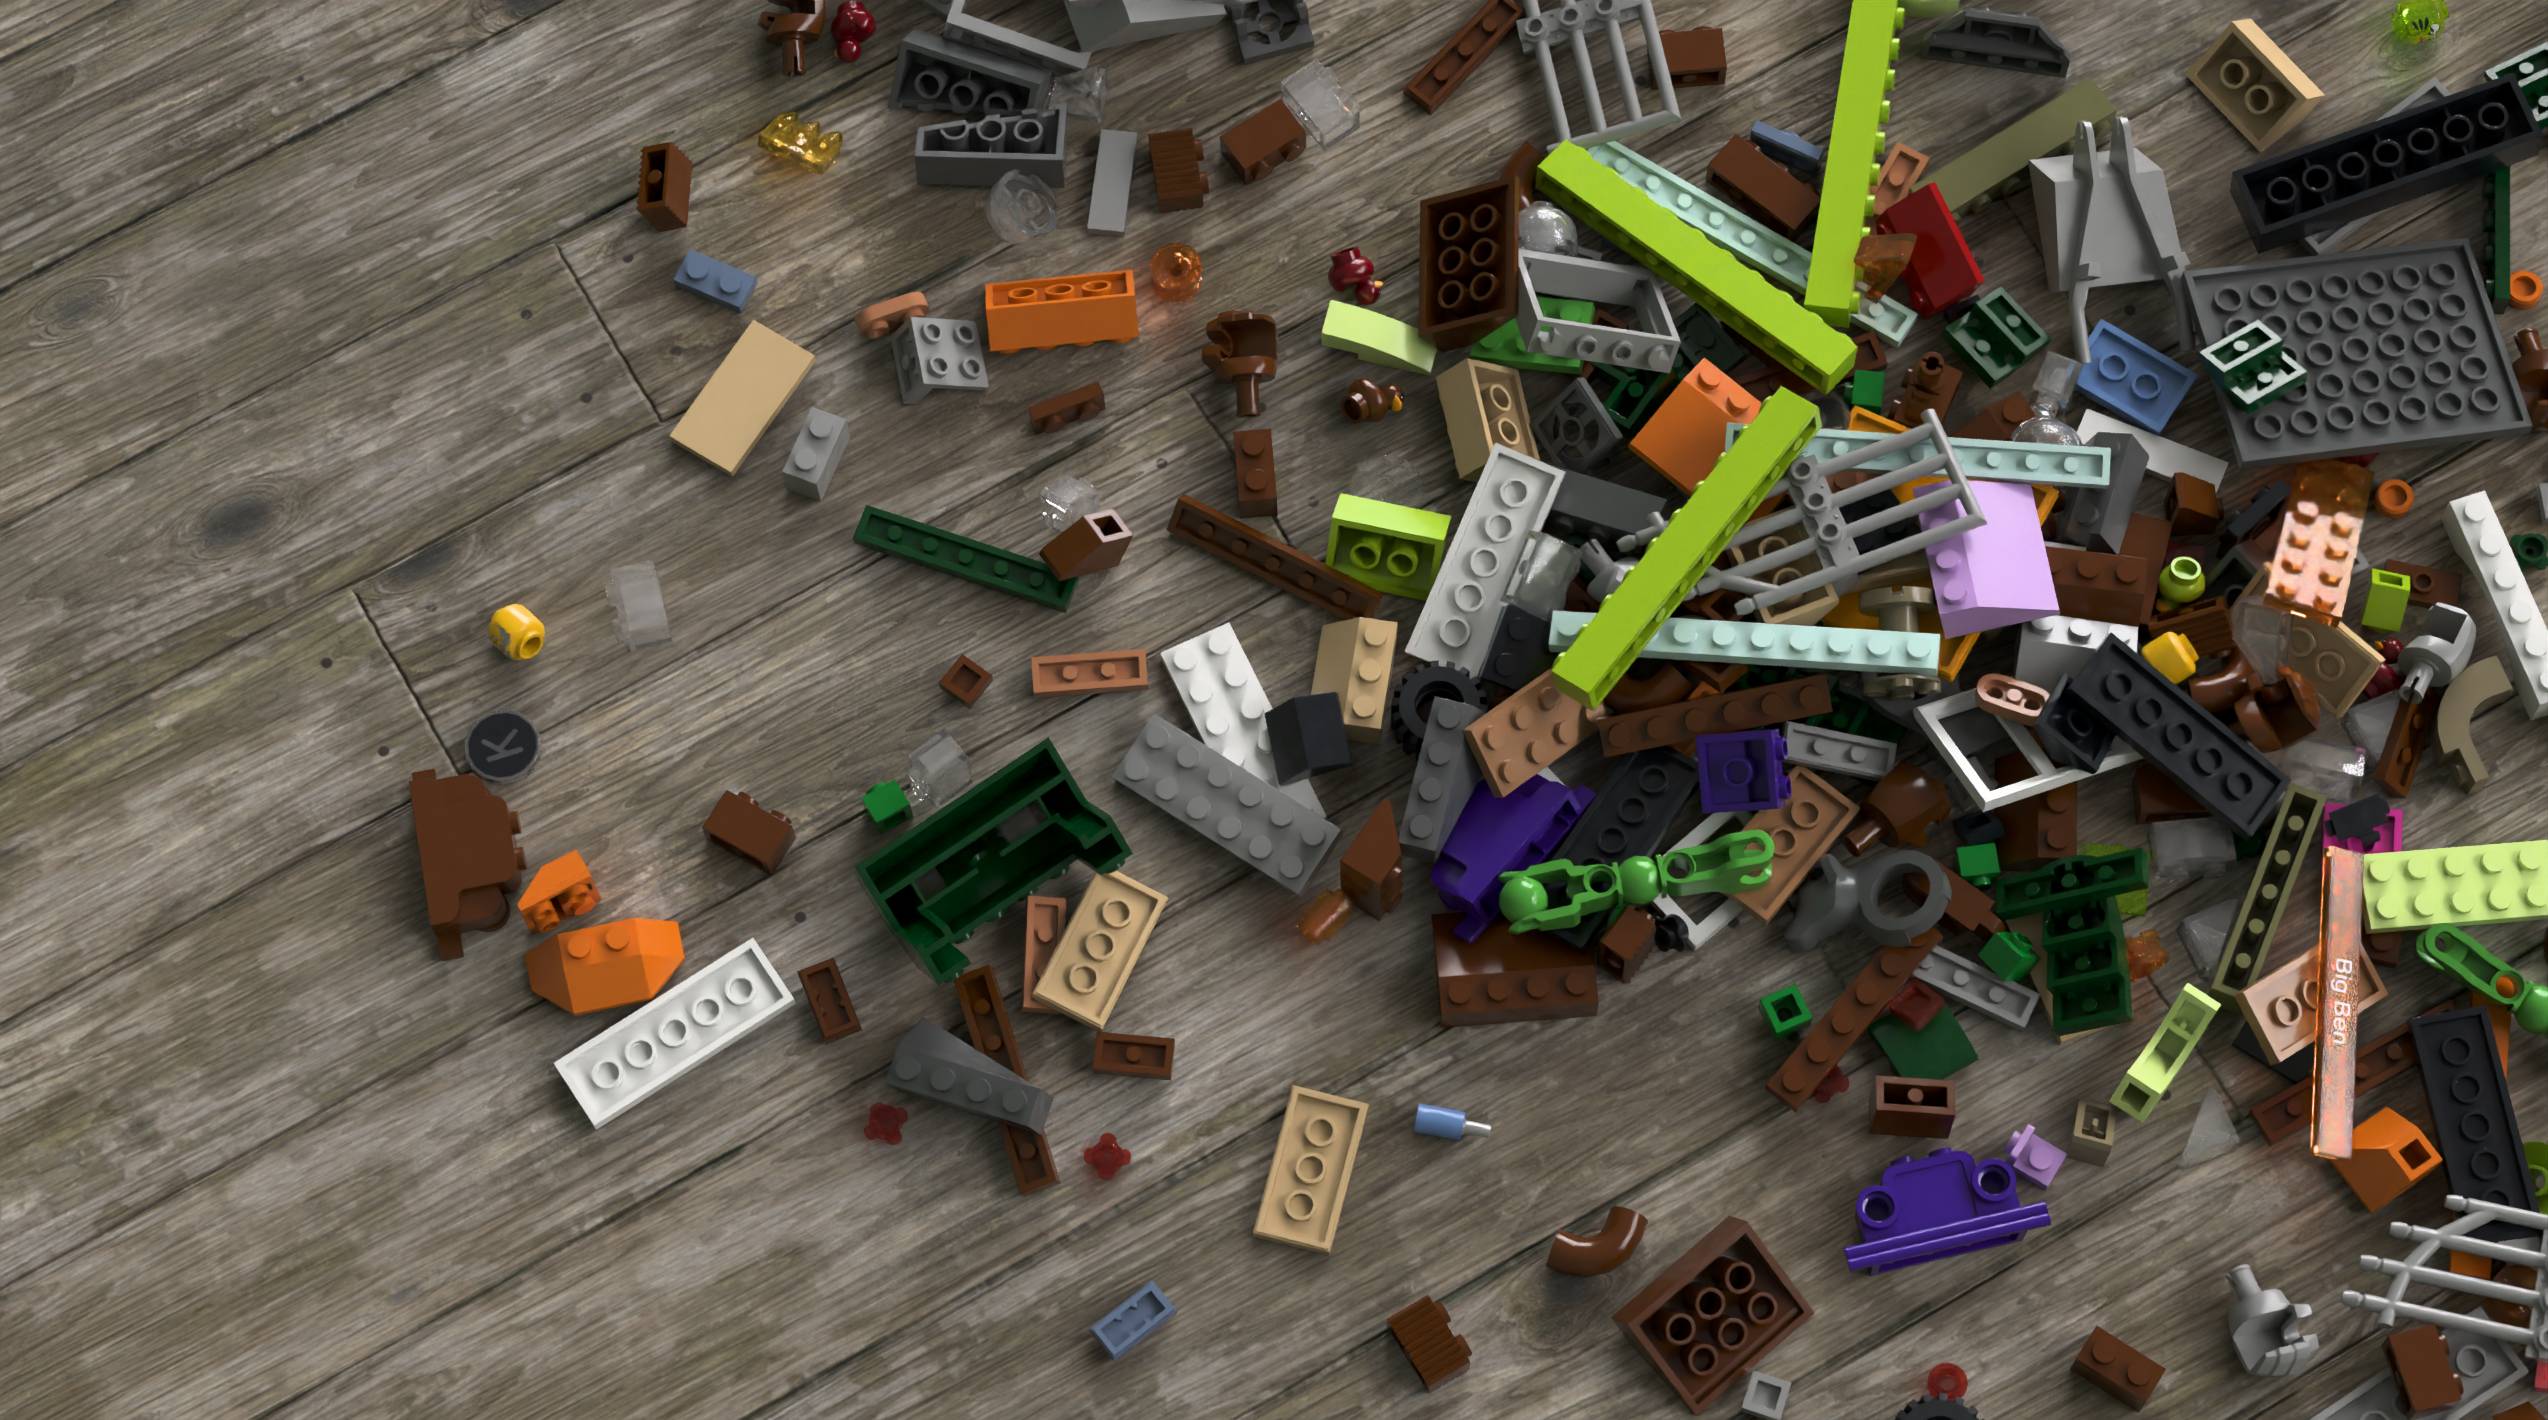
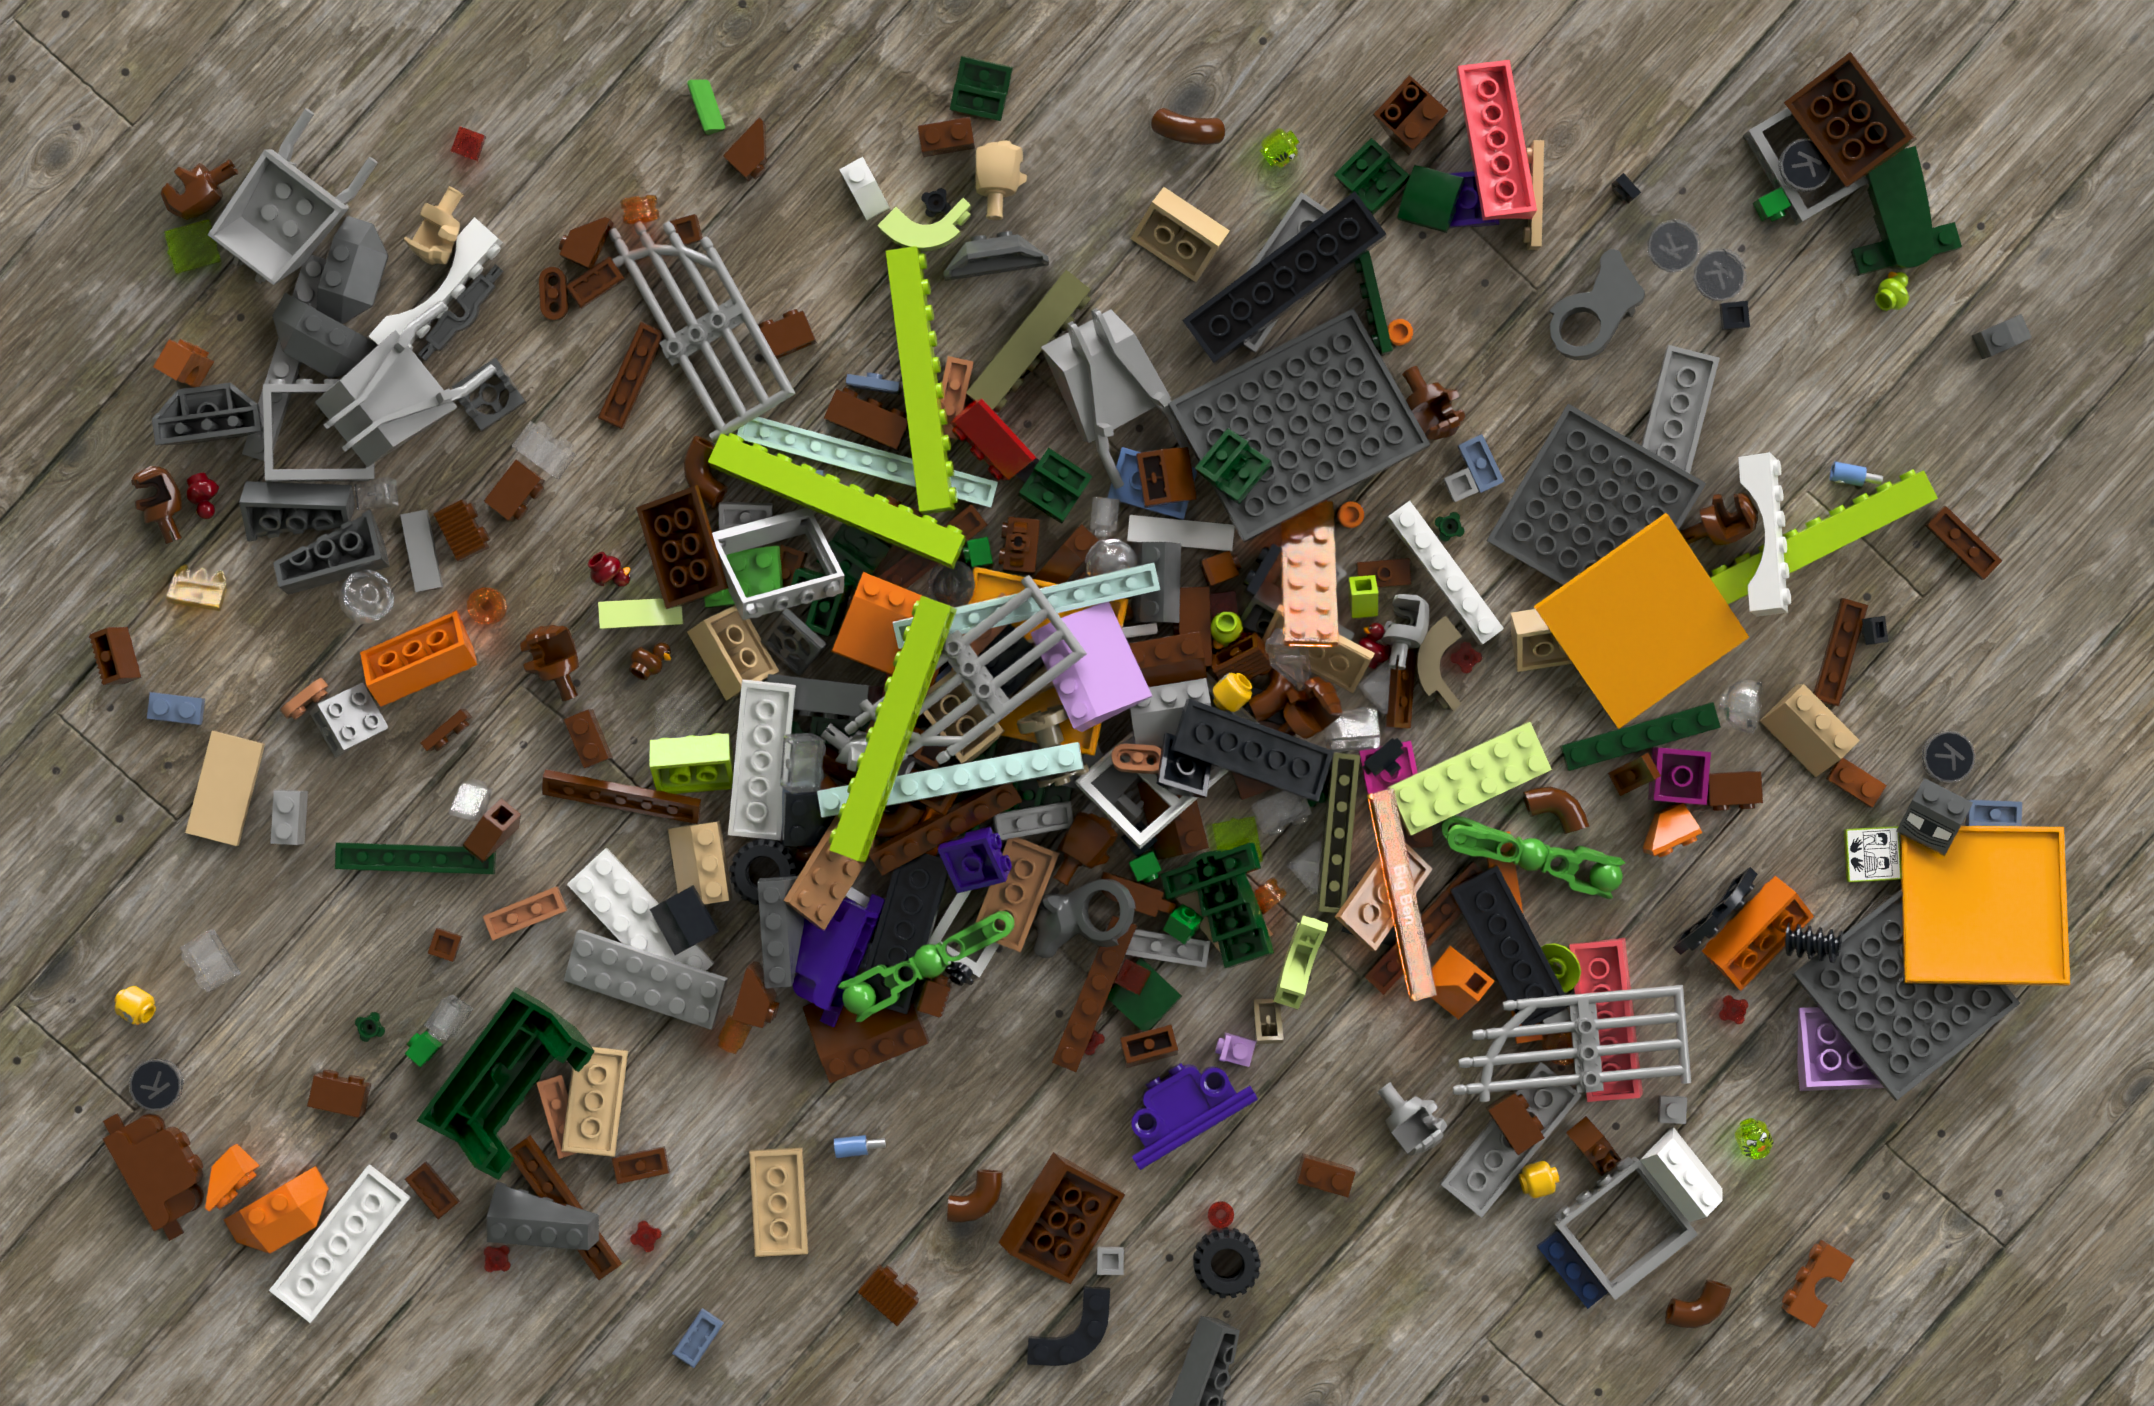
camera: 20 degrees left, 20 degrees up
clear cylinder [1519,201,1578,265] -> none
green plate [1758,983,1813,1042] -> none
clear orange slope [1854,233,1918,304] -> none
clear slope [2176,1087,2240,1171] -> none
none -> dark green plate [355,1012,385,1042]
none -> reddish brown slope [1136,447,1197,508]
none -> clear red plate [1450,642,1482,674]

